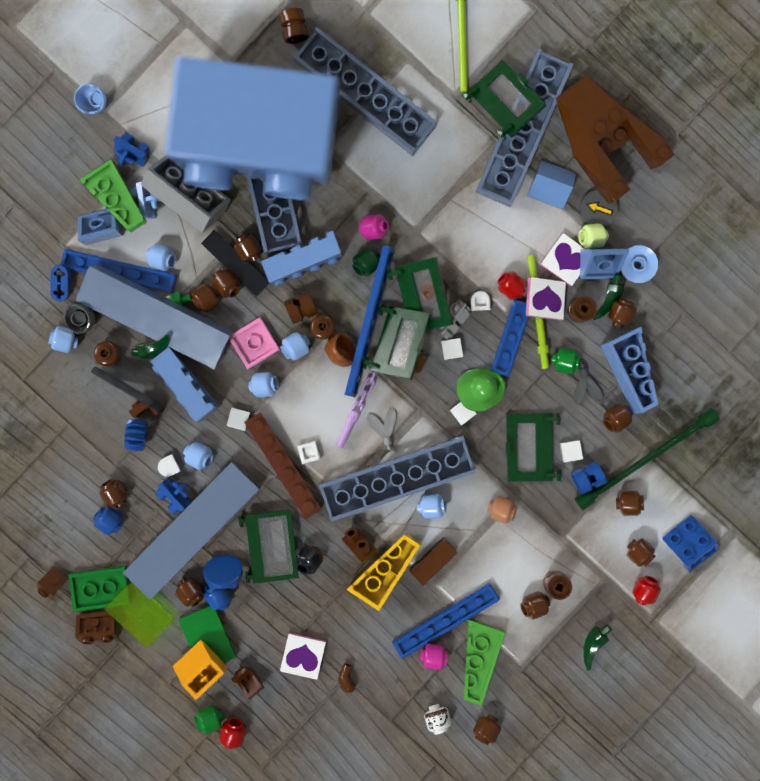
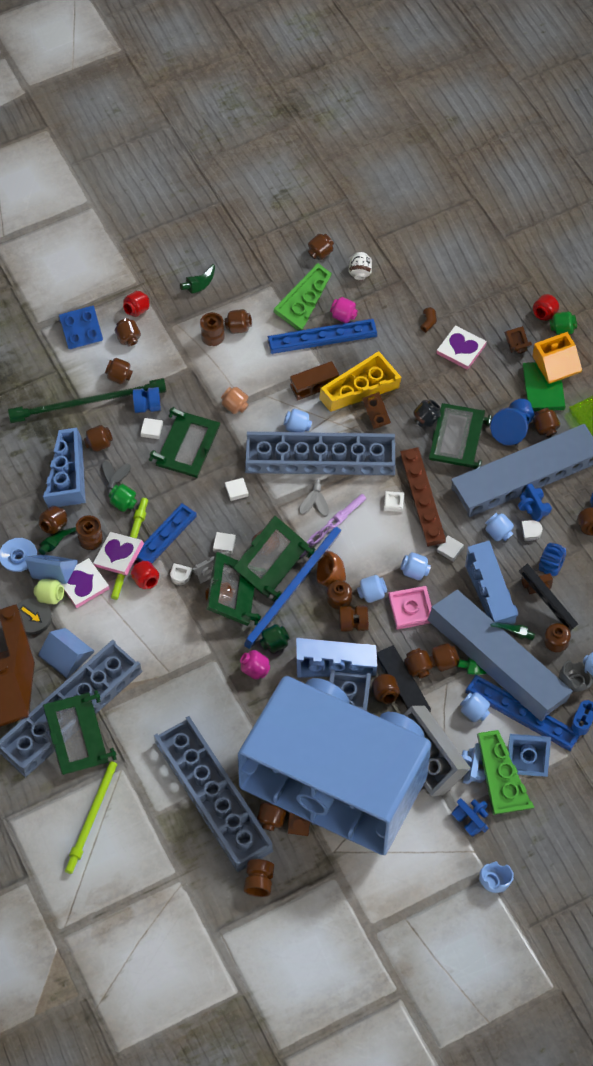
camera: 160 degrees left, 30 degrees down
bright green hat [457,369,505,412] -> none

